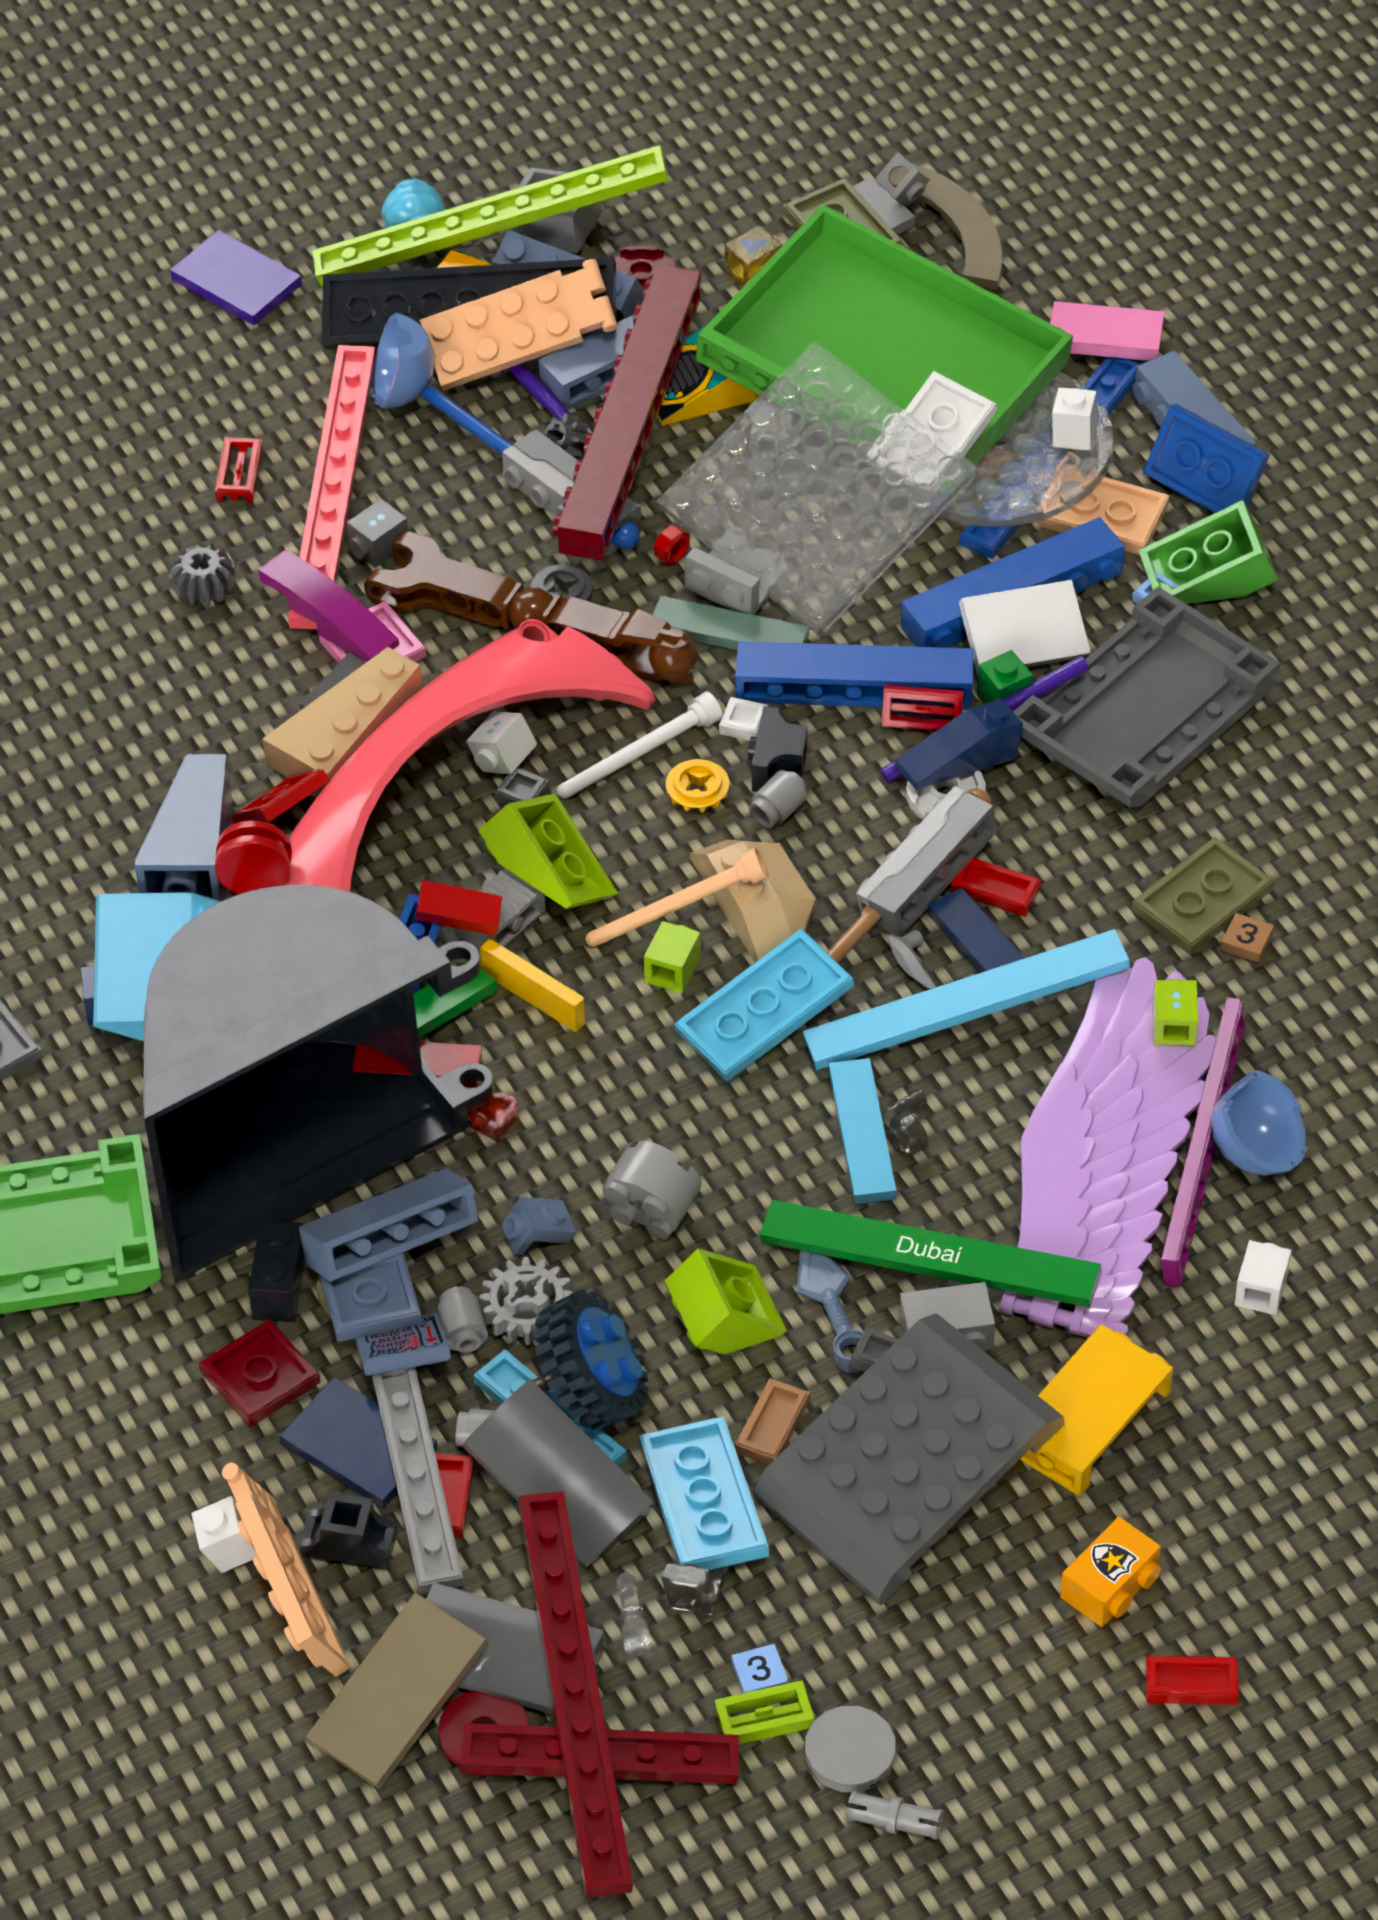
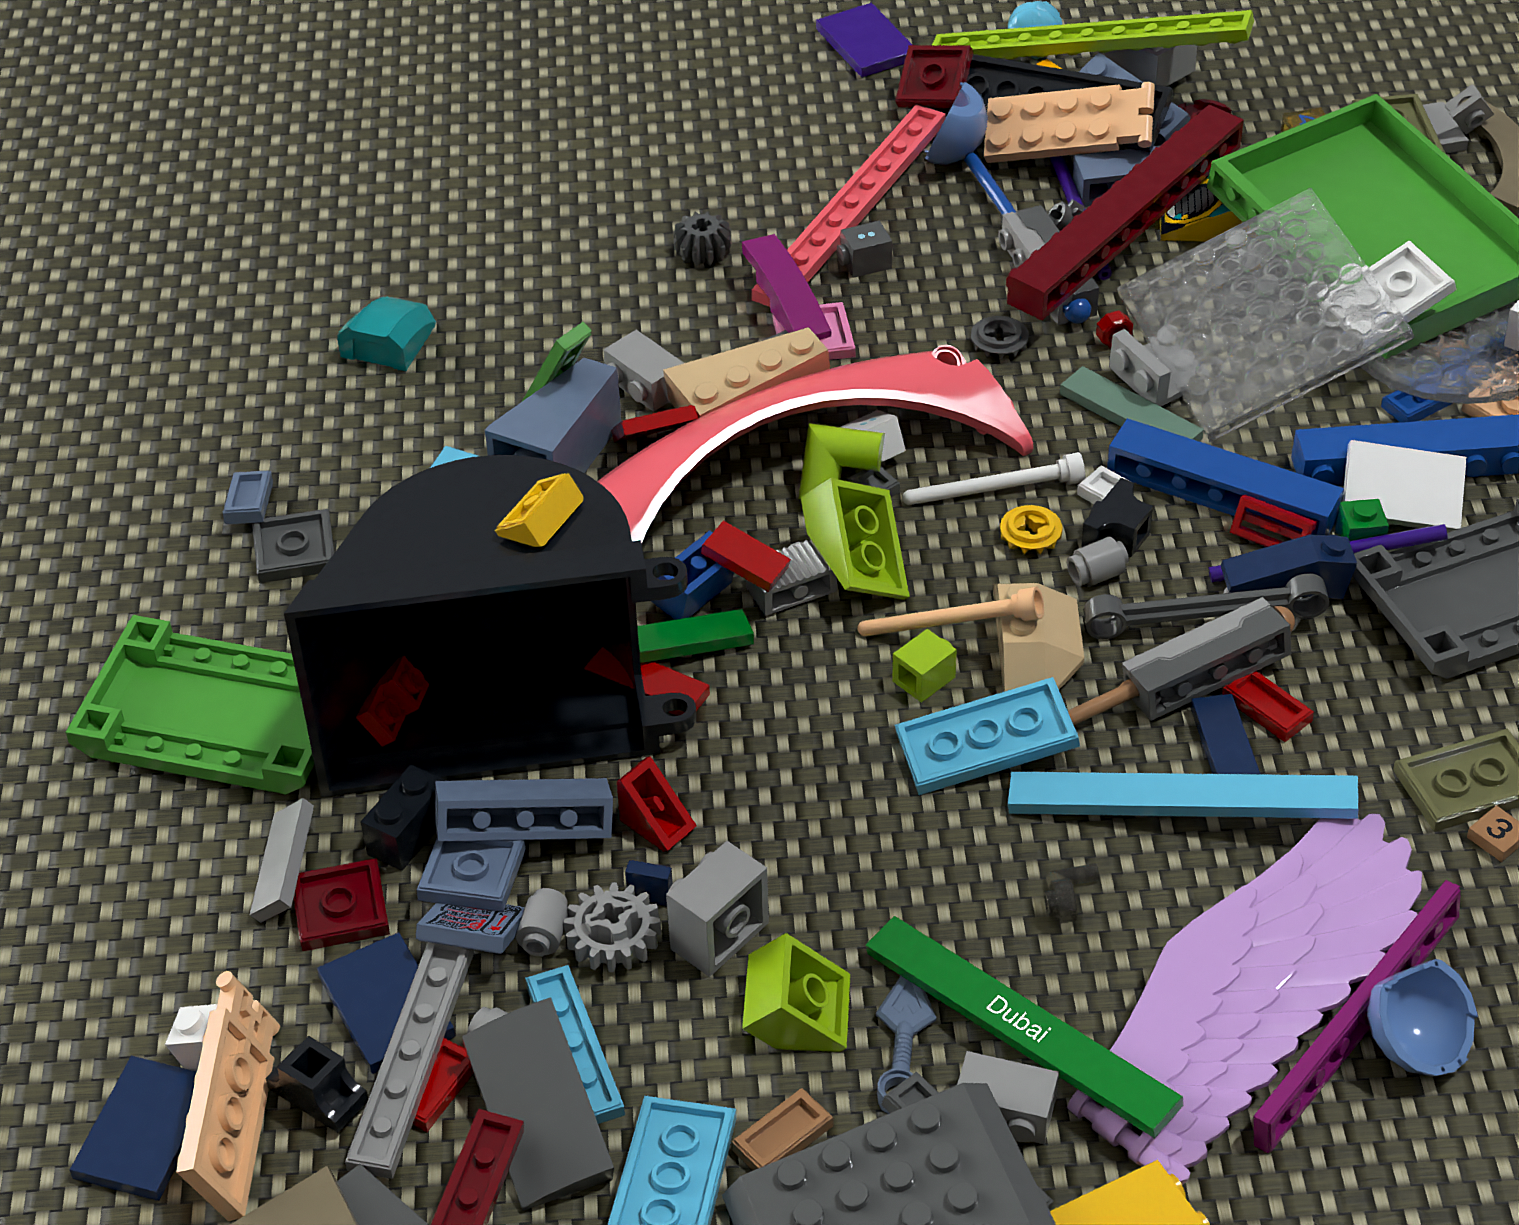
camera: 25 degrees right, 5 degrees down
tile [215,437,263,502] -> none
red head [215,820,292,894] -> none
reddish brown piece [364,532,698,684] -> none
clear red tile [468,1092,519,1142] -> none
yellow tile [480,939,585,1032] -> none
sand blue bracket [502,1197,576,1256] -> none
black wheel [532,1290,649,1431] -> none
light grey brick [602,1141,702,1240] -> none
medium azure tile [829,1058,896,1204] -> none
light grey bar [889,930,936,990] -> none
lime brick [1152,979,1199,1046] -> none
white brick [1235,1240,1291,1315] -> none
none -> dark blue tile [70,1056,197,1201]
none -> light grey tile [250,798,314,923]
none -> red slope [356,655,429,747]
none -> yellow slope [495,473,584,547]
none -> bright green tile [522,322,592,401]
none -> light grey brick [603,330,684,412]
none -> red slope [617,756,697,852]
none -> dark blue tile [625,860,673,906]
none -> light grey brick [666,841,769,977]
none -> lime brick [798,423,885,499]
none -> dark red tile [895,45,973,108]
none -> dark grey piece [1083,574,1329,639]

